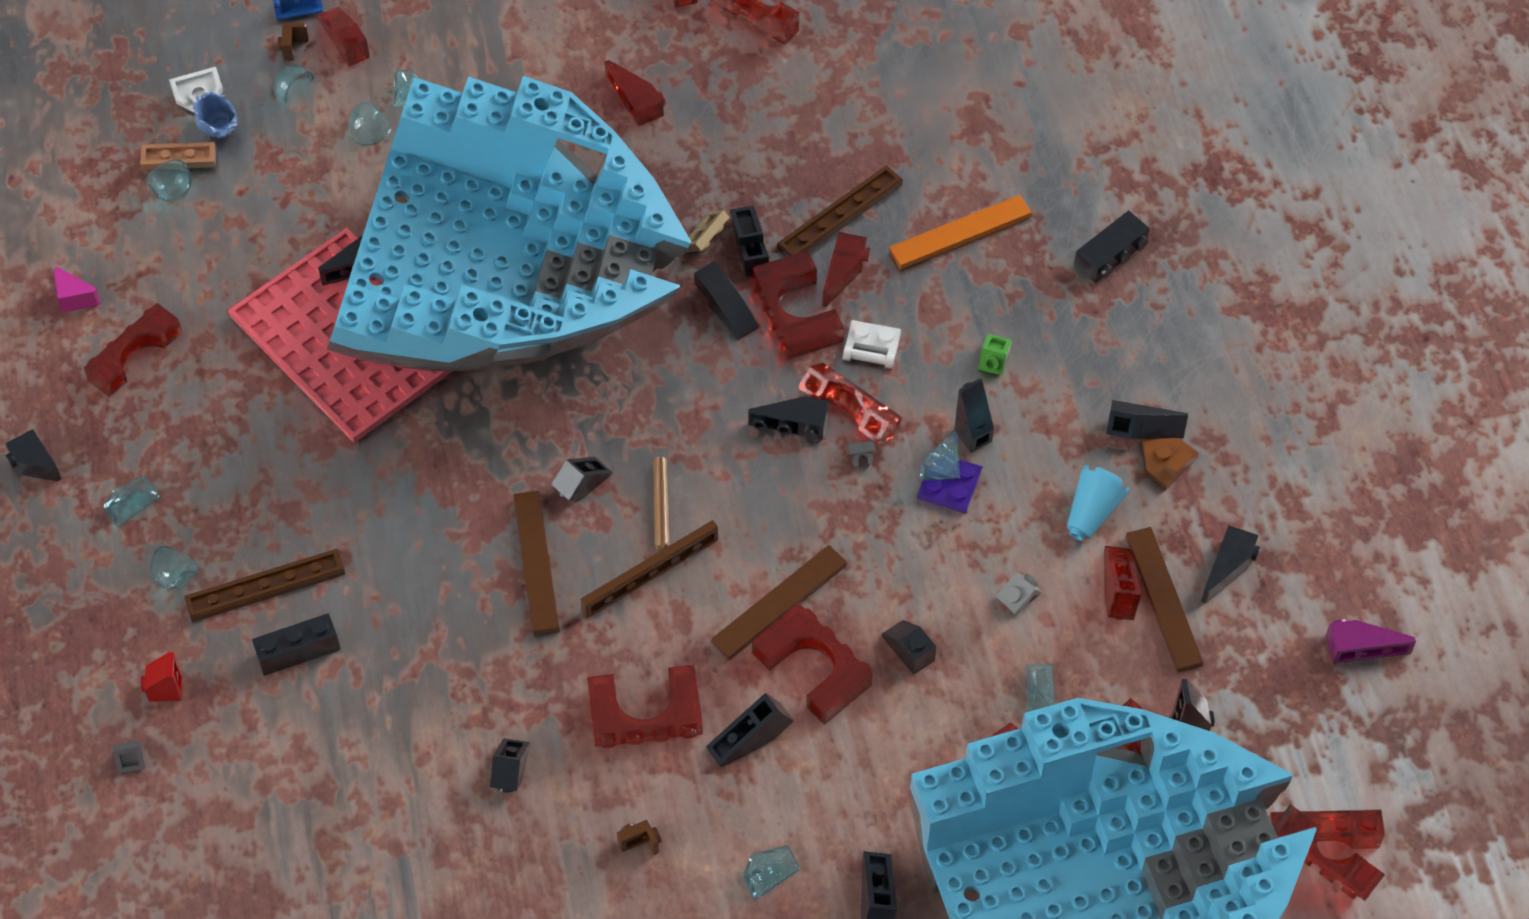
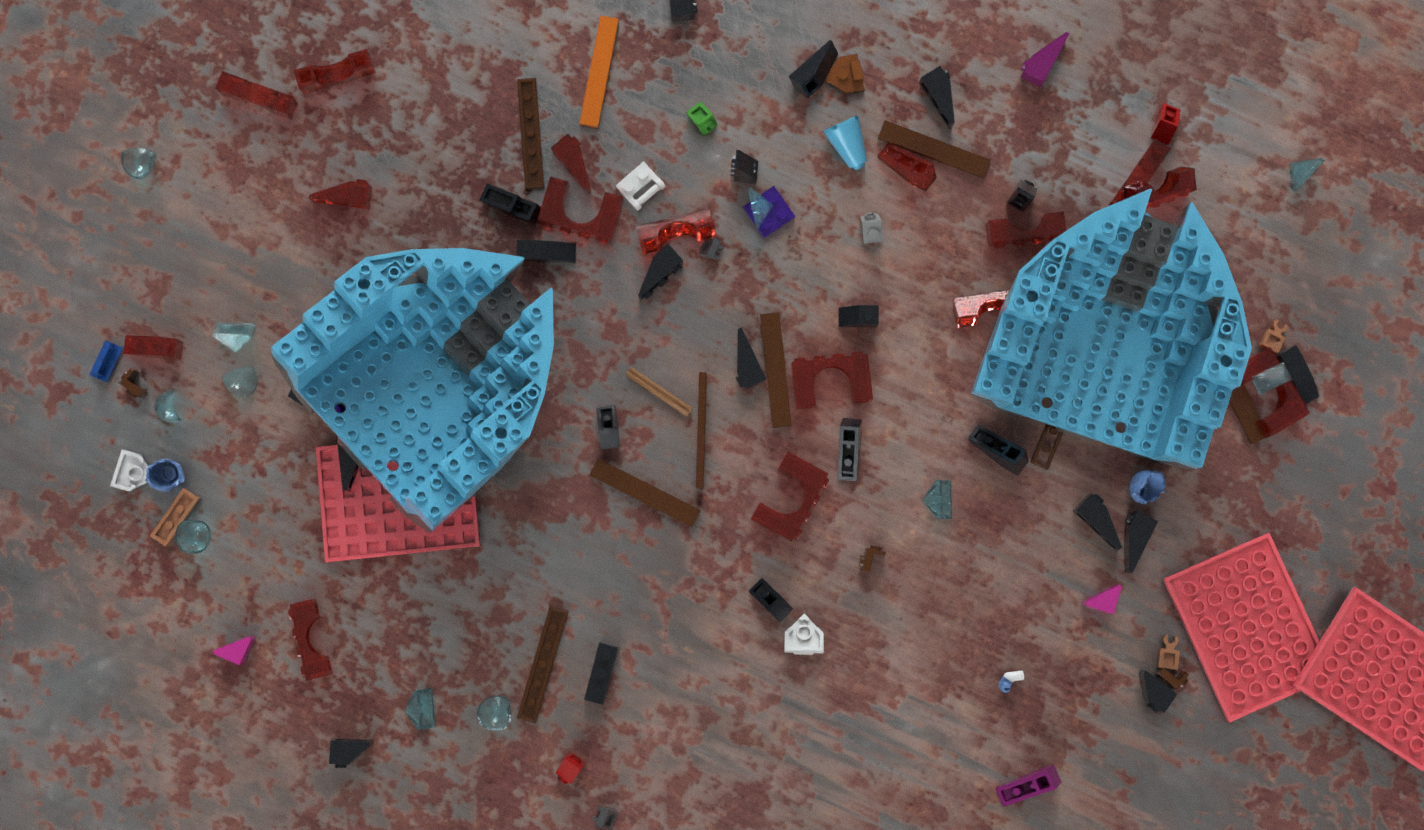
camera: 55 degrees left, 25 degrees up
tan plate [686,210,729,253] -> none
clear light blue slope [1025,664,1055,712] -> none
none -> black slope [736,327,766,391]
none -> white plate [784,614,824,655]
none -> red slope [1151,103,1181,145]

